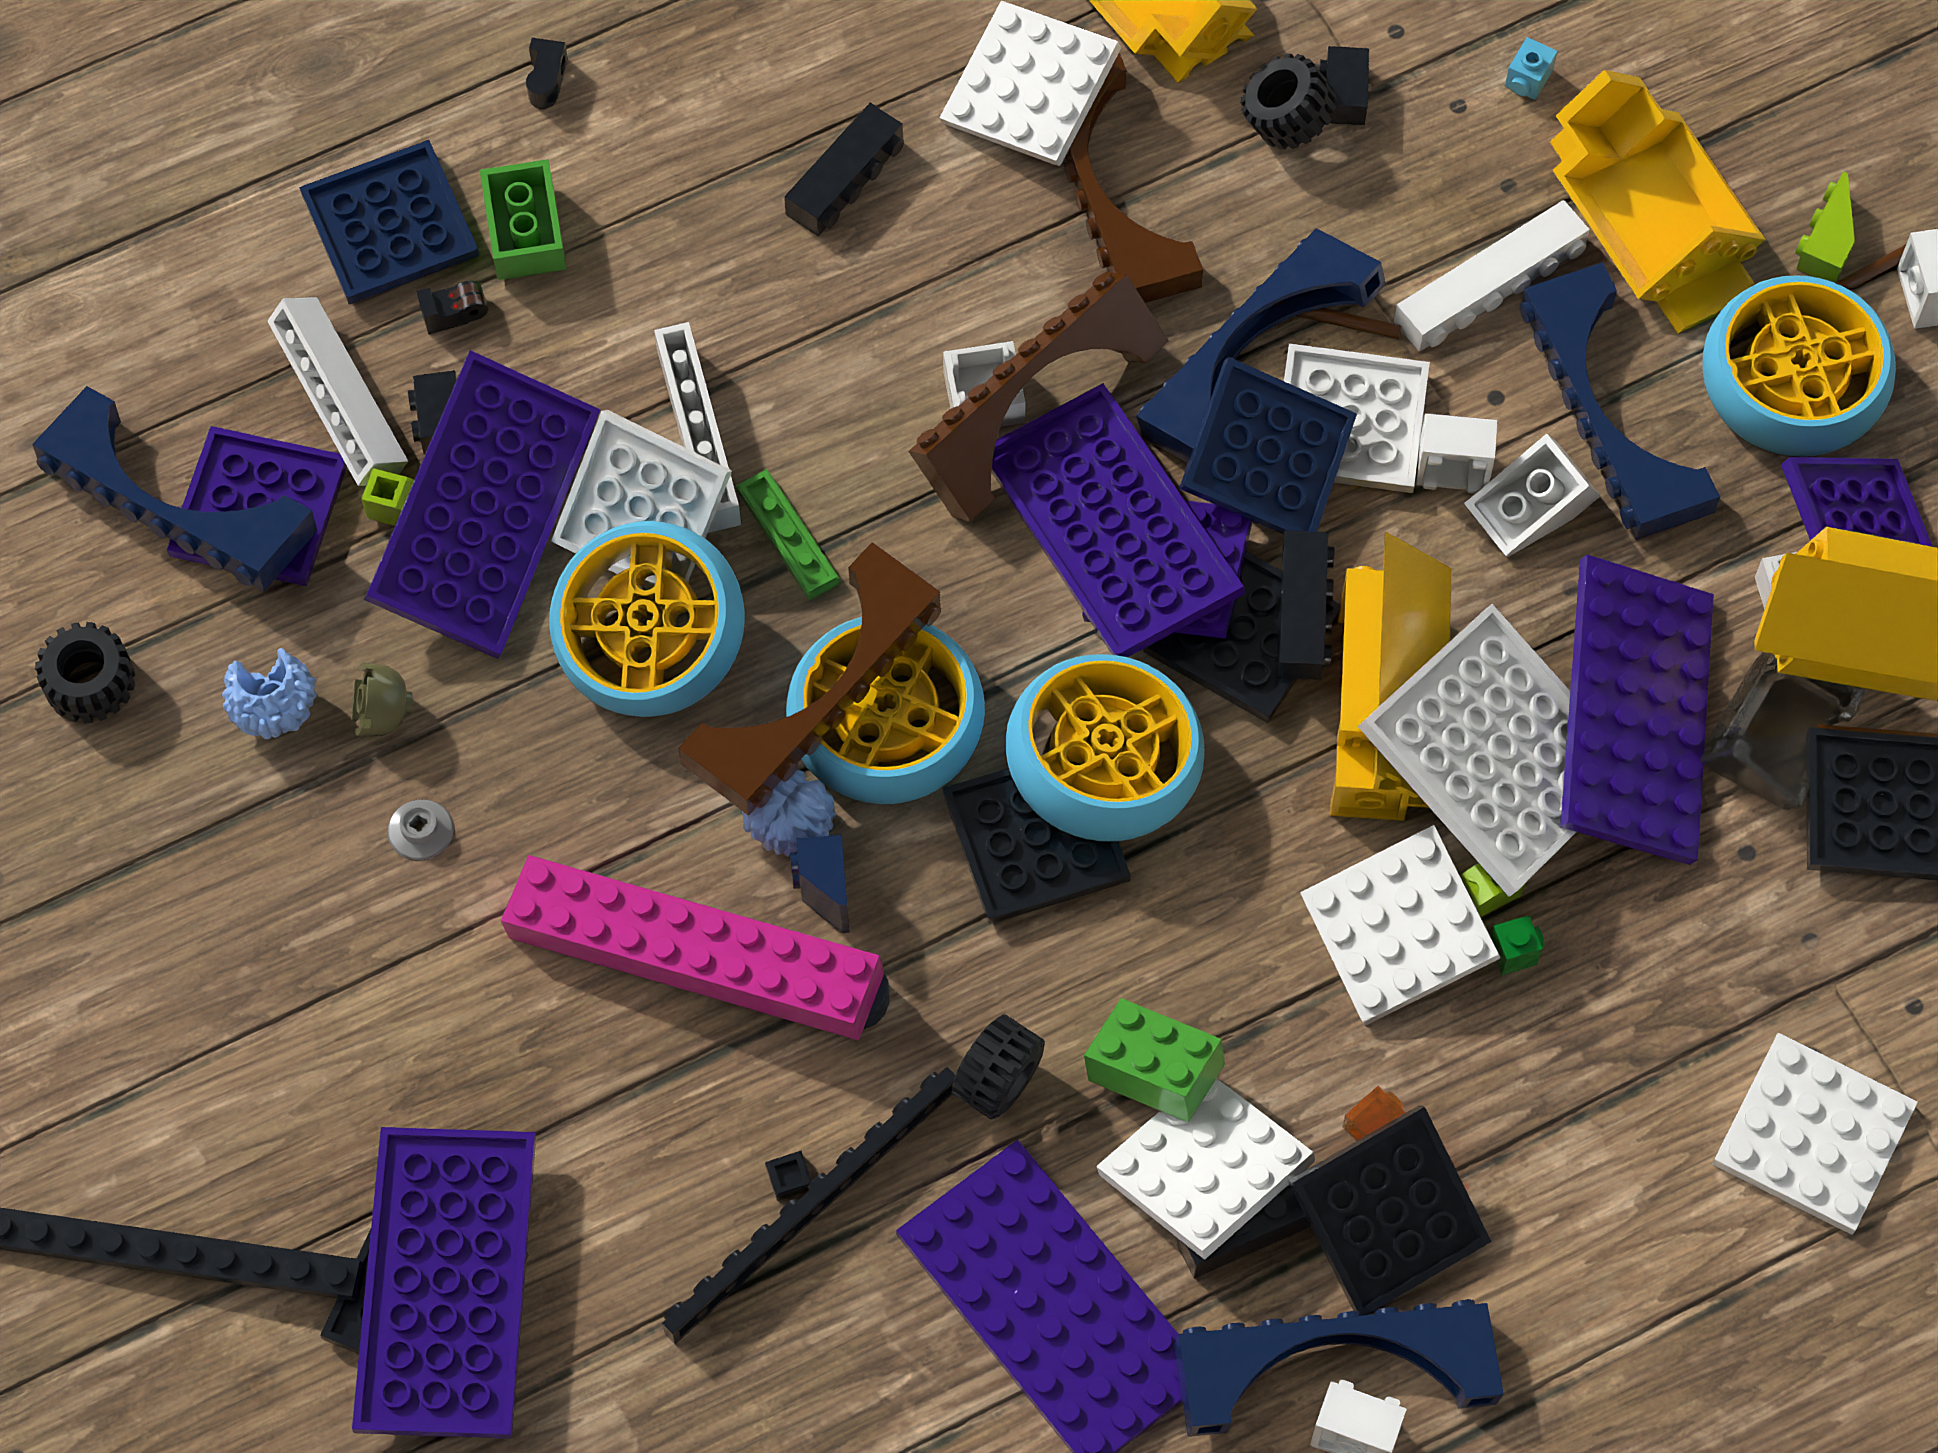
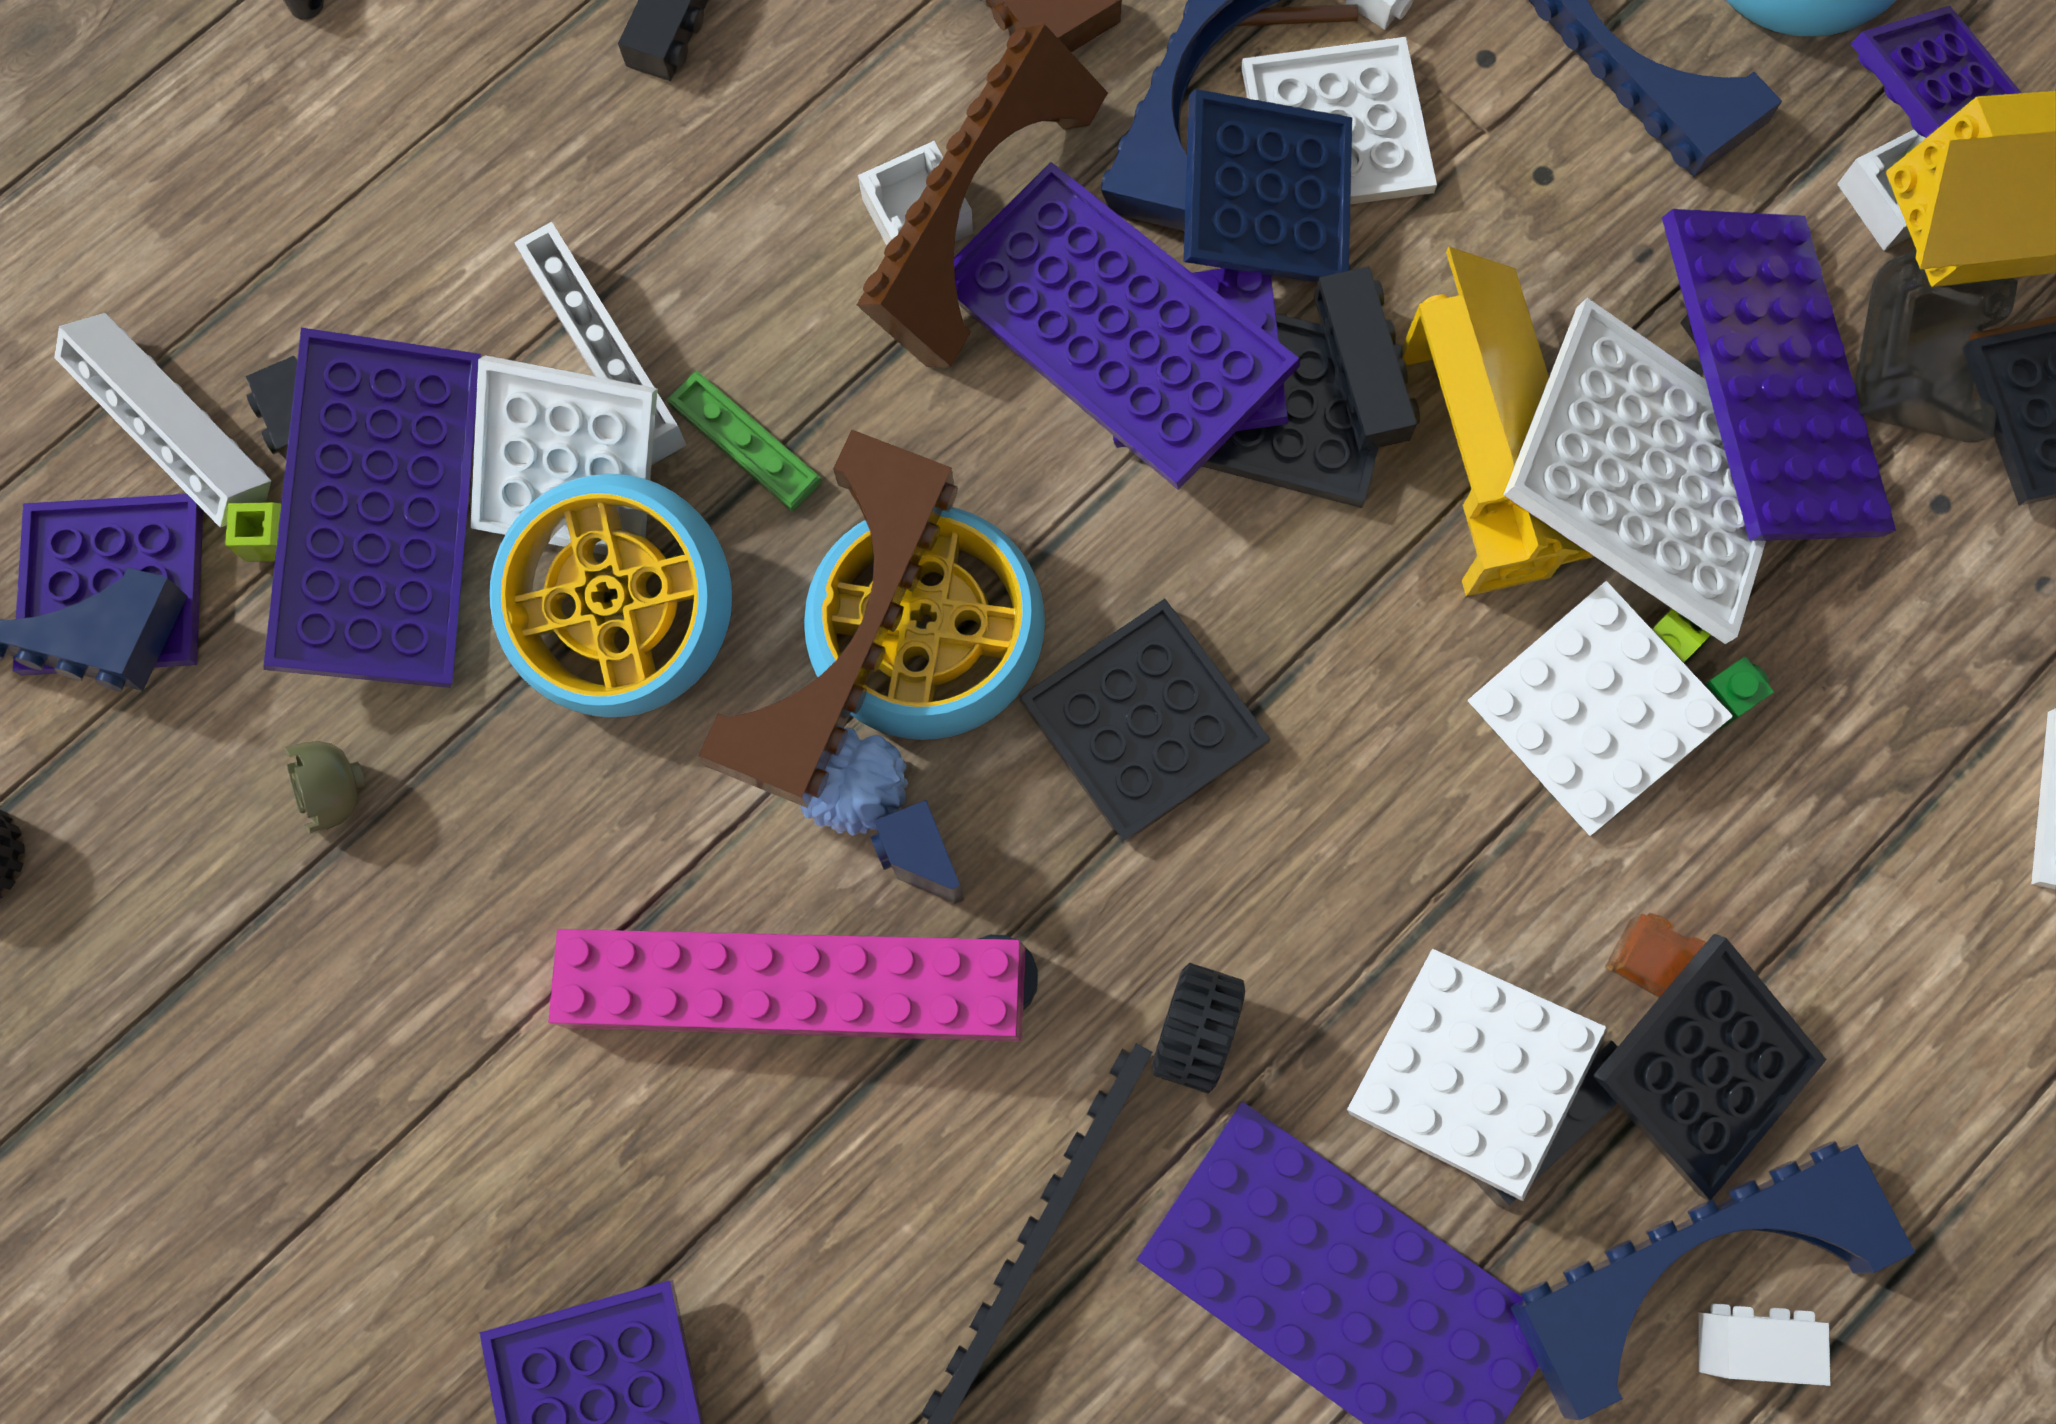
camera: 15 degrees left, 10 degrees up
light blue hair [222,648,317,739] -> none
dark blue plate [299,140,480,304] -> none
light grey piece [387,799,454,861] -> none
black leg [416,281,489,335] -> none
bright green brick [480,159,567,280] -> none
black tile [765,1151,812,1201] -> none
wheel [1006,654,1205,841] -> none
bright green brick [1084,998,1225,1122] -> none
white container [1416,413,1497,494] -> none
white slope [1464,434,1601,557] -> none

